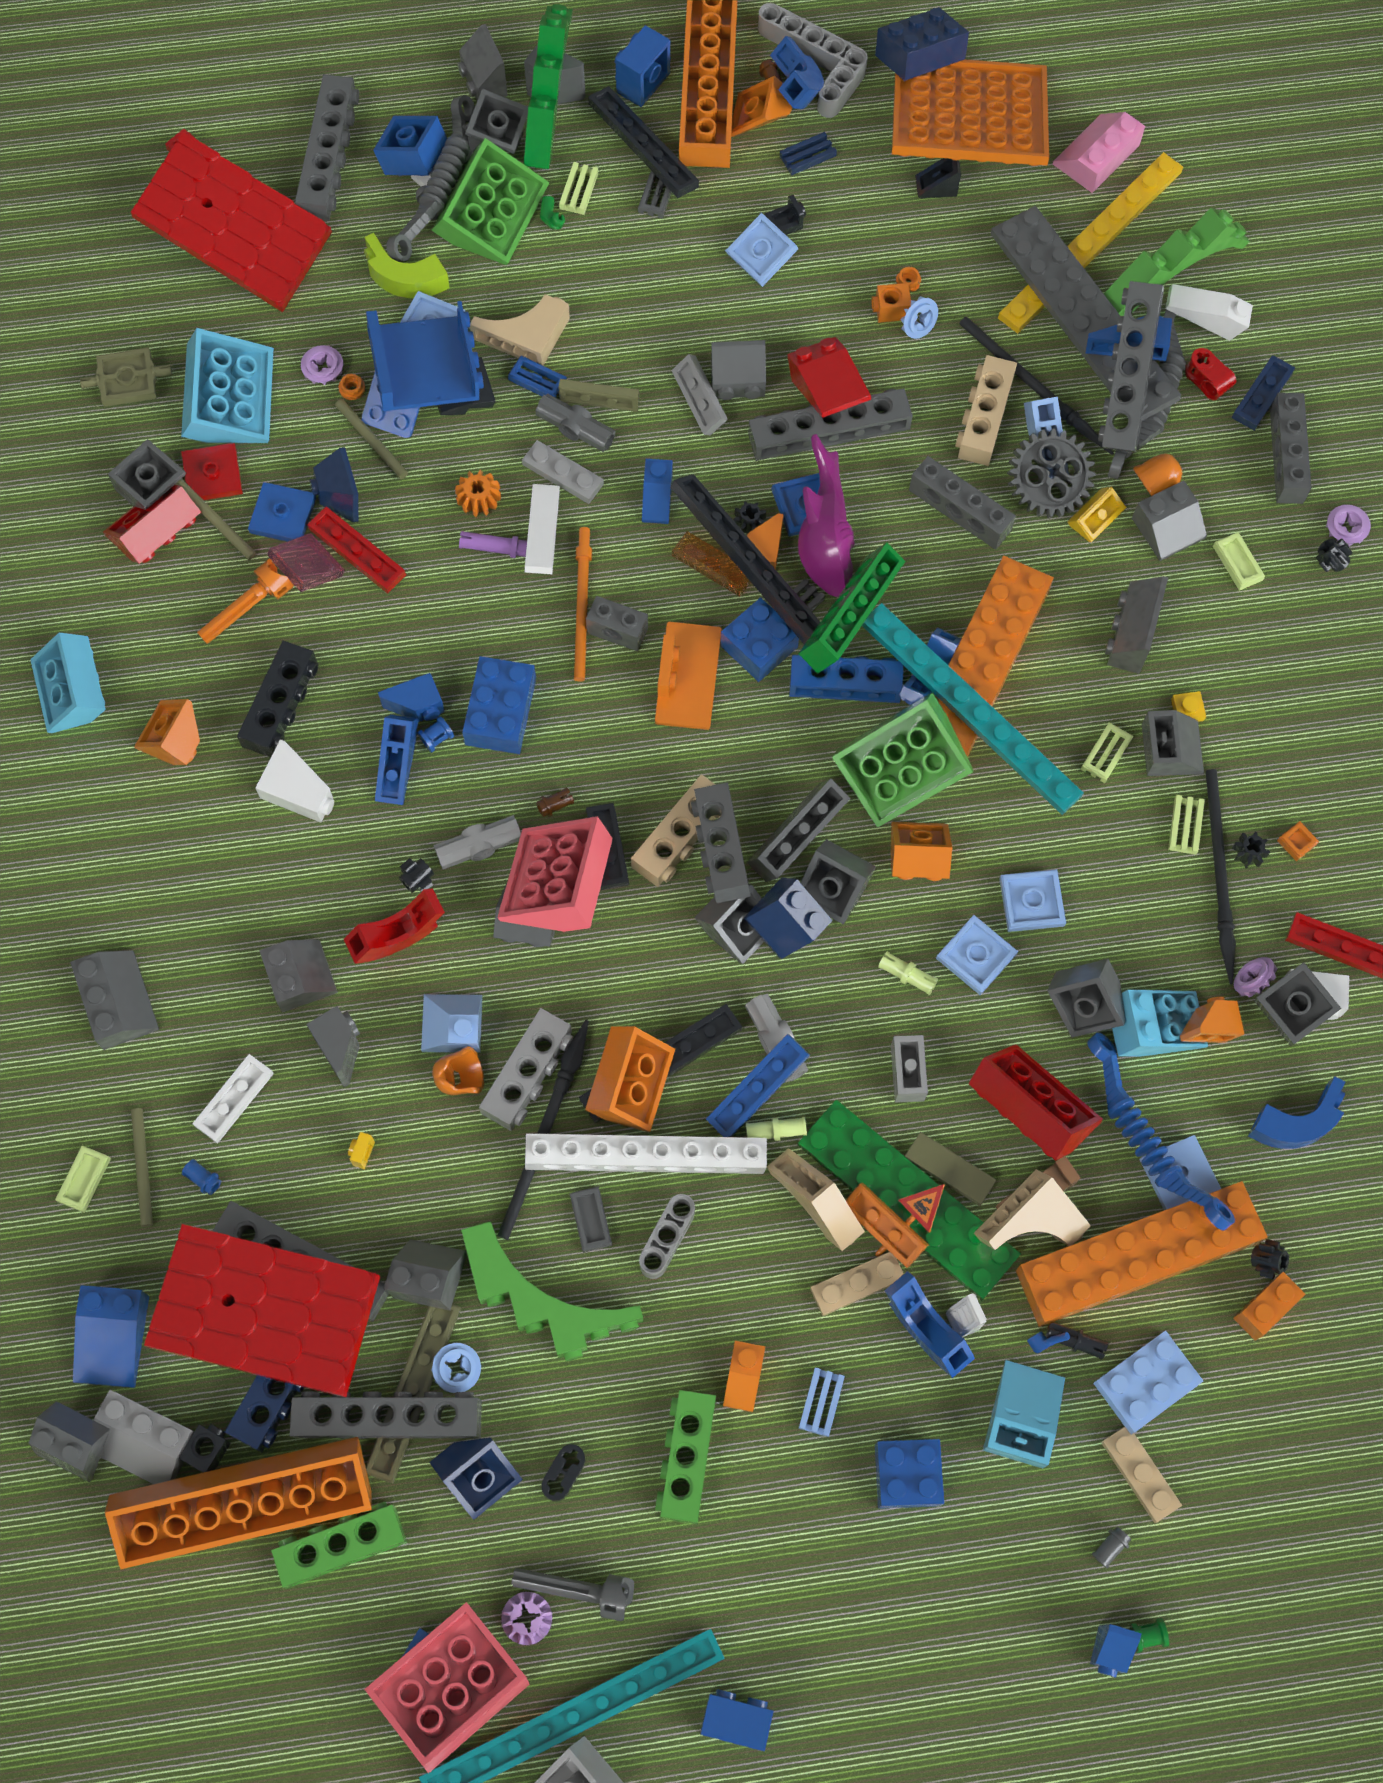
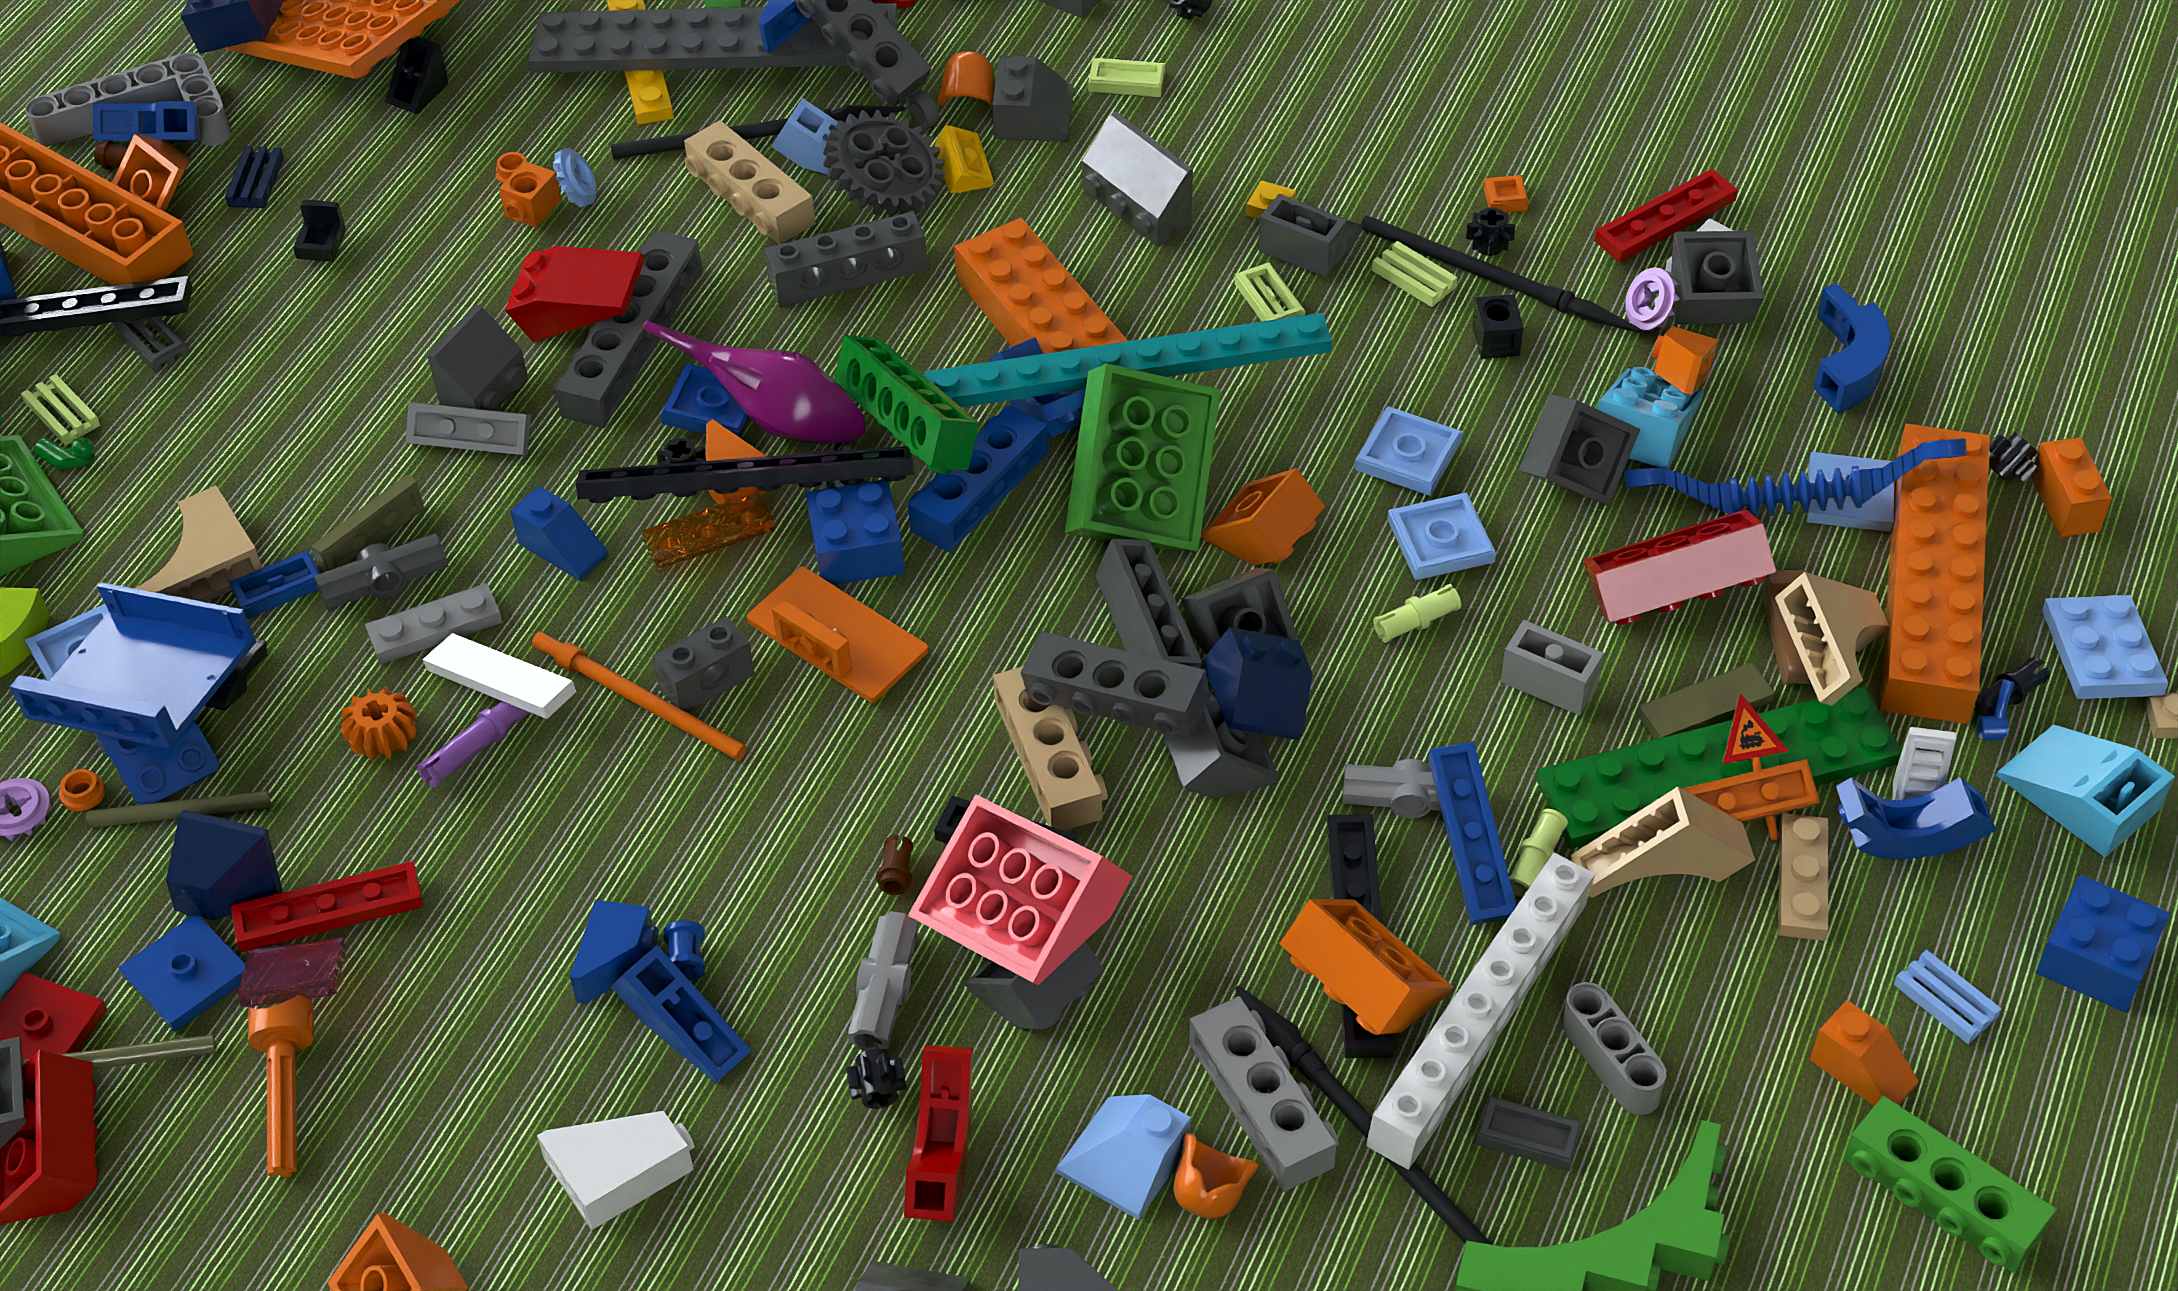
camera: 55 degrees left, 20 degrees down
black brick [237,640,318,757] -> none
blue brick [462,656,536,754] -> none
light blue plate [725,213,798,287] -> none
none -> black brick [1472,294,1524,359]

